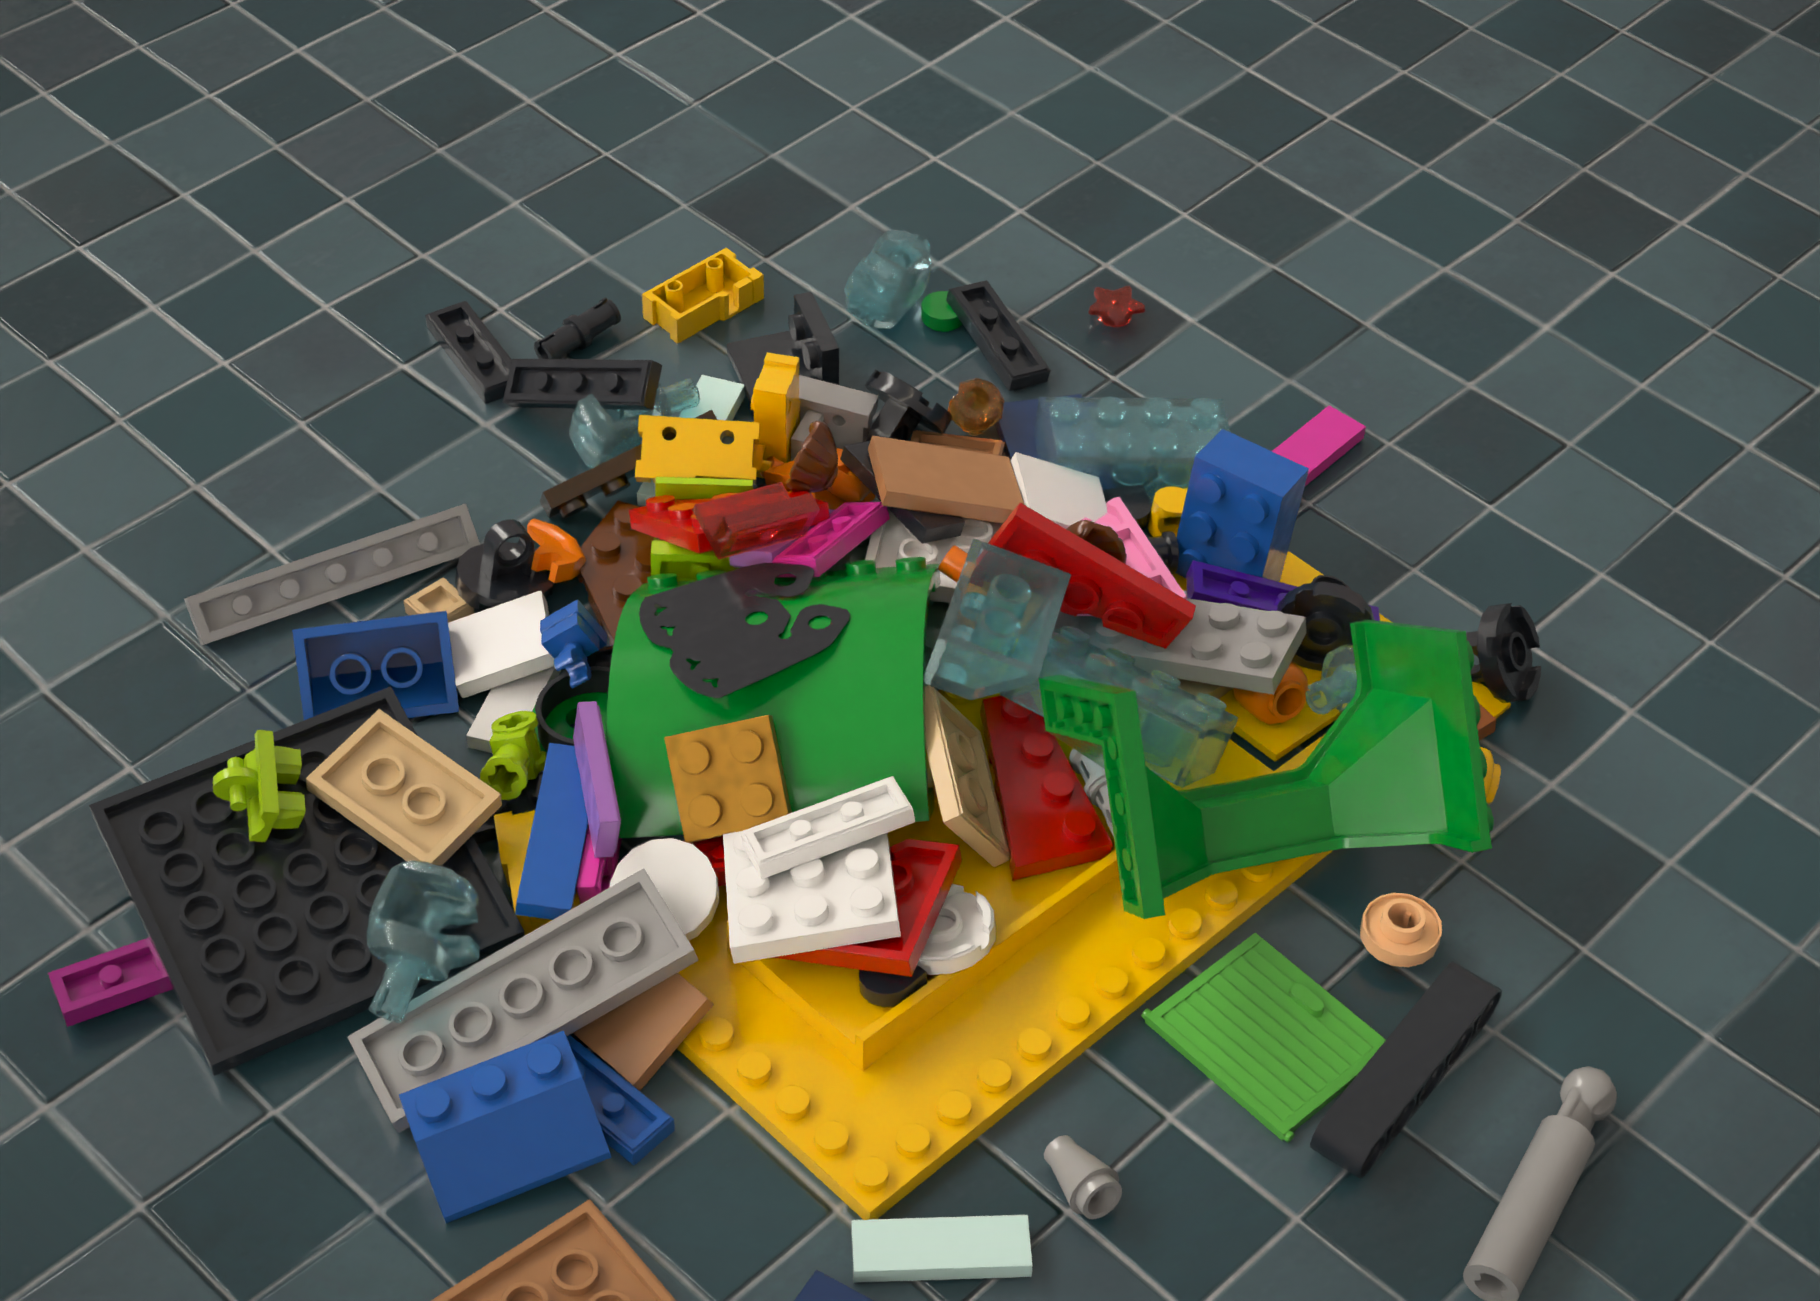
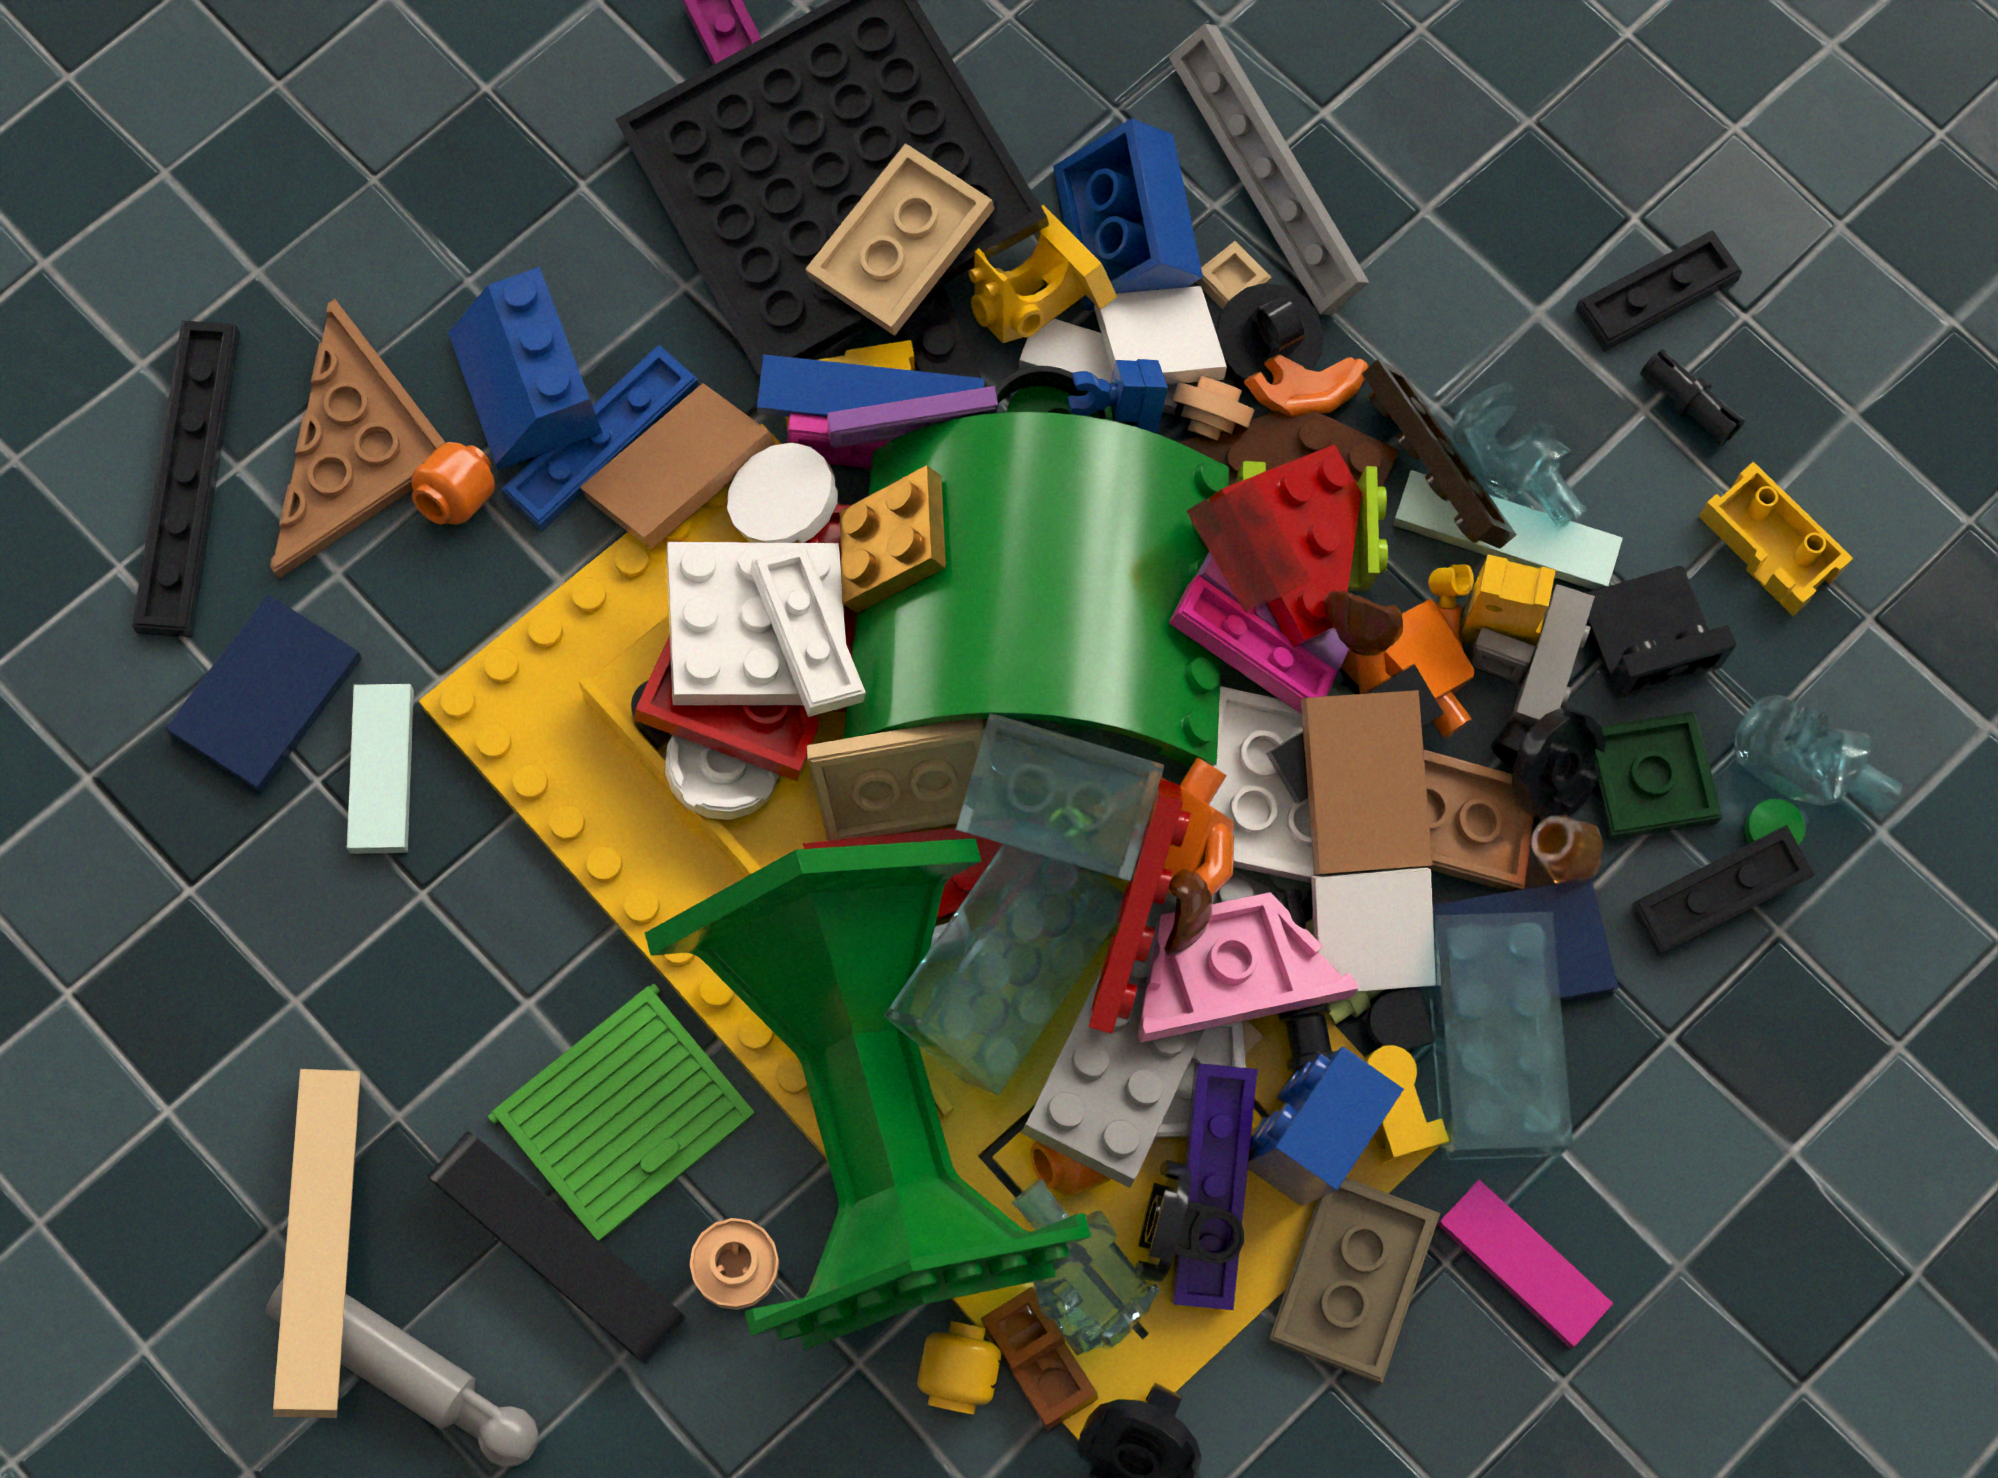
camera: 90 degrees right, 25 degrees up
lime hips [213,730,306,842] -> none
light grey plate [347,868,698,1133] -> none
clear light blue piece [367,860,480,1023] -> none
lime connector [480,711,547,800] -> none
black tile [503,359,662,410] -> none
yellow piece [635,415,760,485] -> none
black piece [639,563,850,698] -> none
light grey cone [1044,1135,1122,1219] -> none
clear red plate [1088,286,1145,327] -> none
none -> tan tile [273,1069,360,1418]
none -> orange head [411,442,495,525]
none -> yellow tile [969,205,1117,343]
none -> light nougat plate [1172,376,1255,441]
none -> dark tan tile [1267,1178,1440,1384]
none -> dark green tile [1592,711,1722,841]

